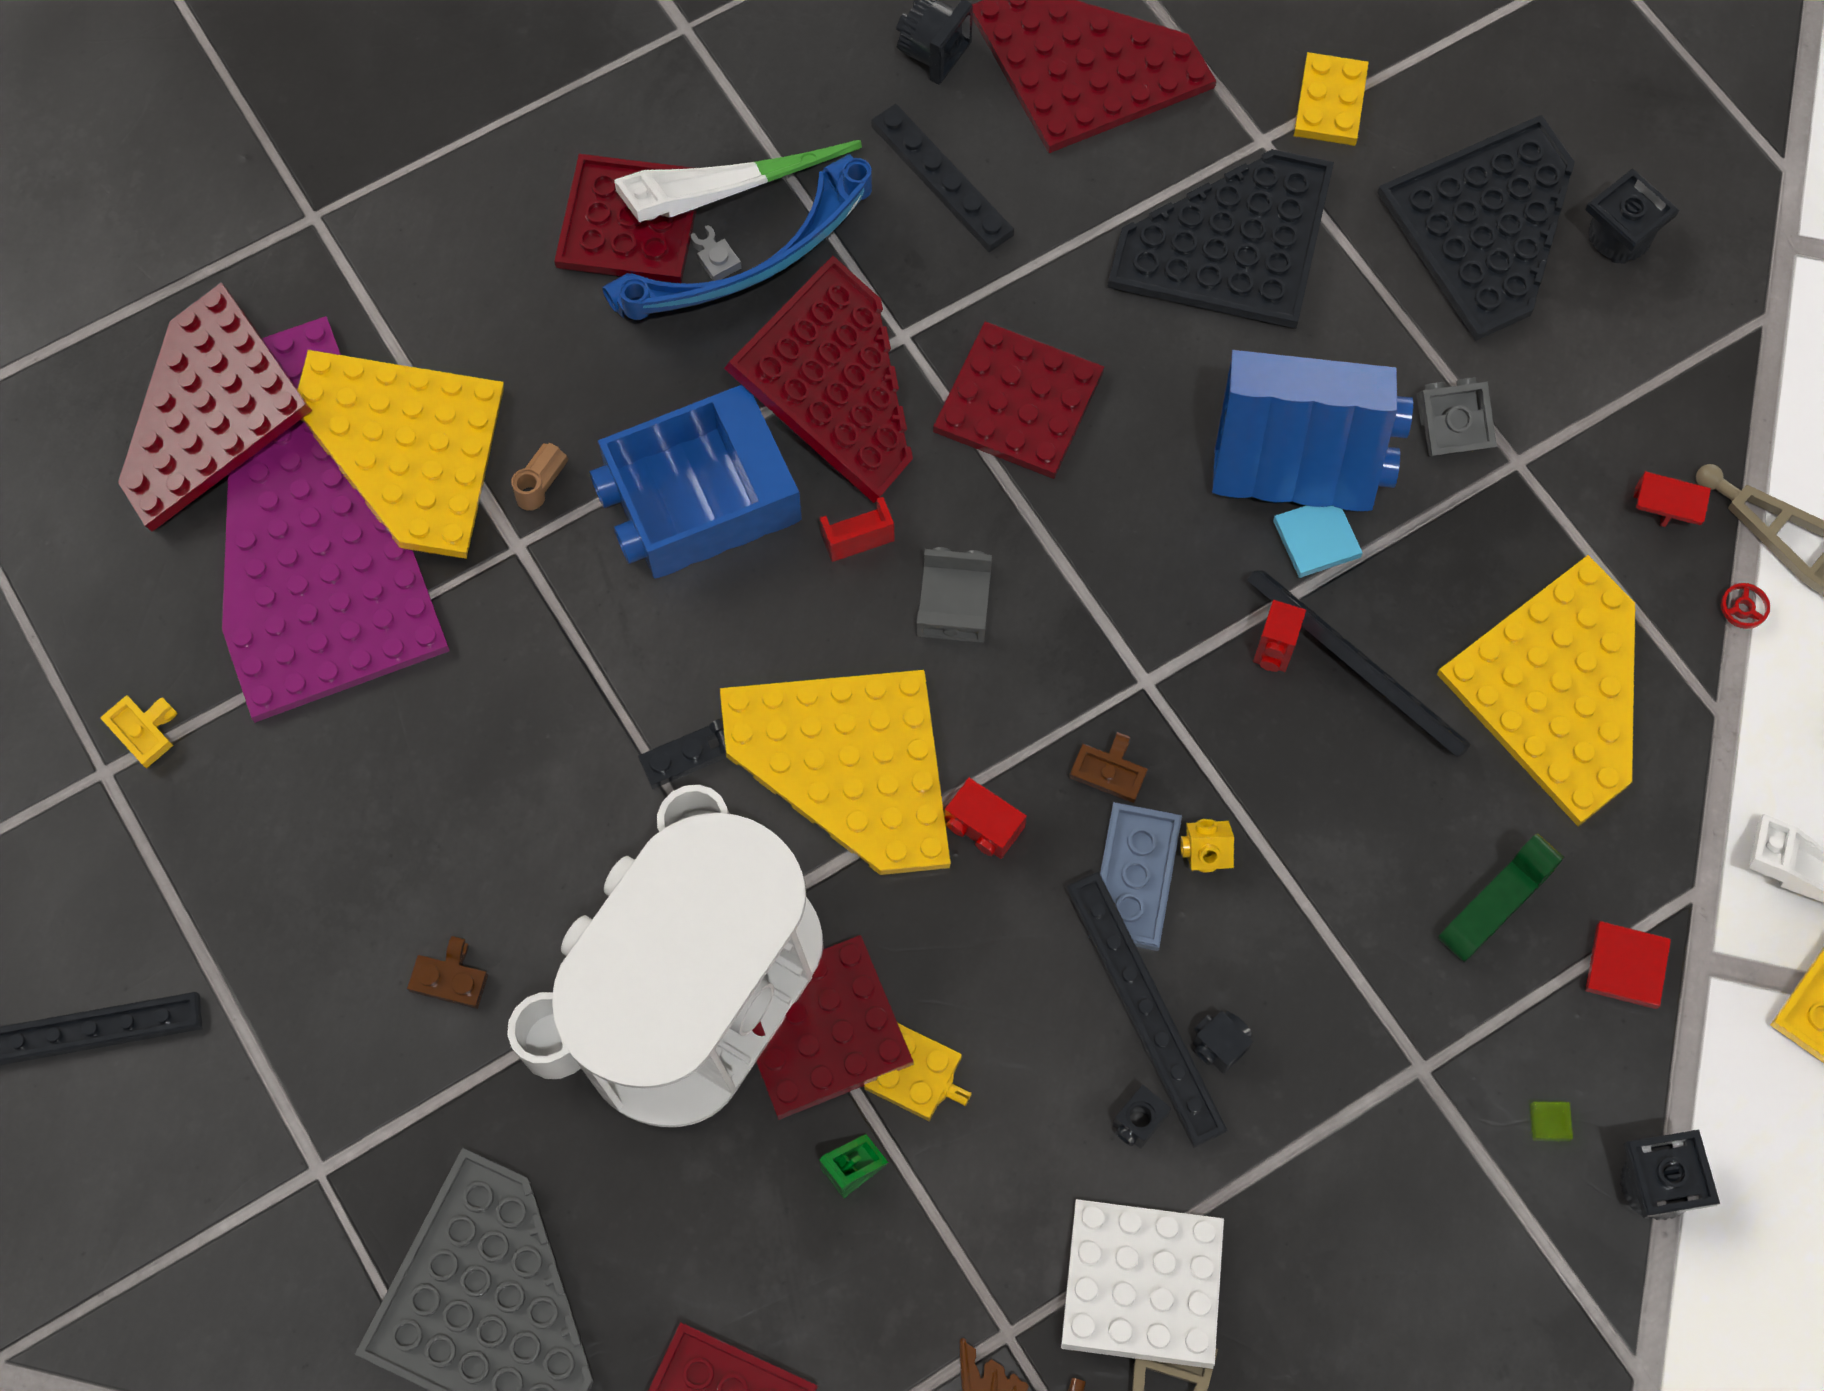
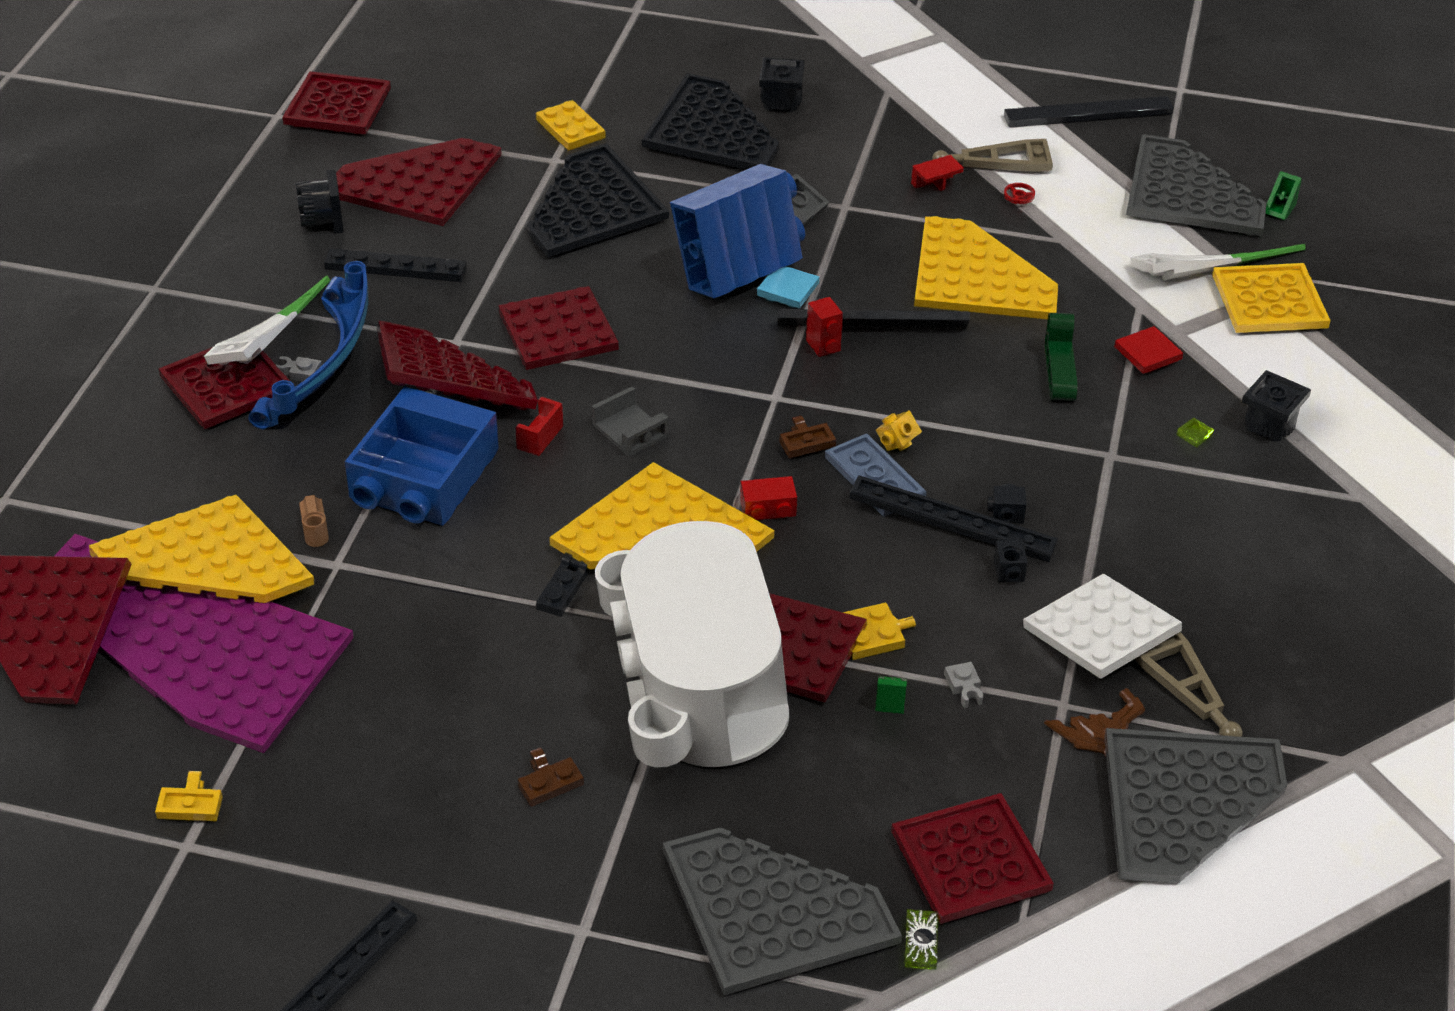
camera: 45 degrees left, 25 degrees down
none -> light grey plate [944,662,983,708]

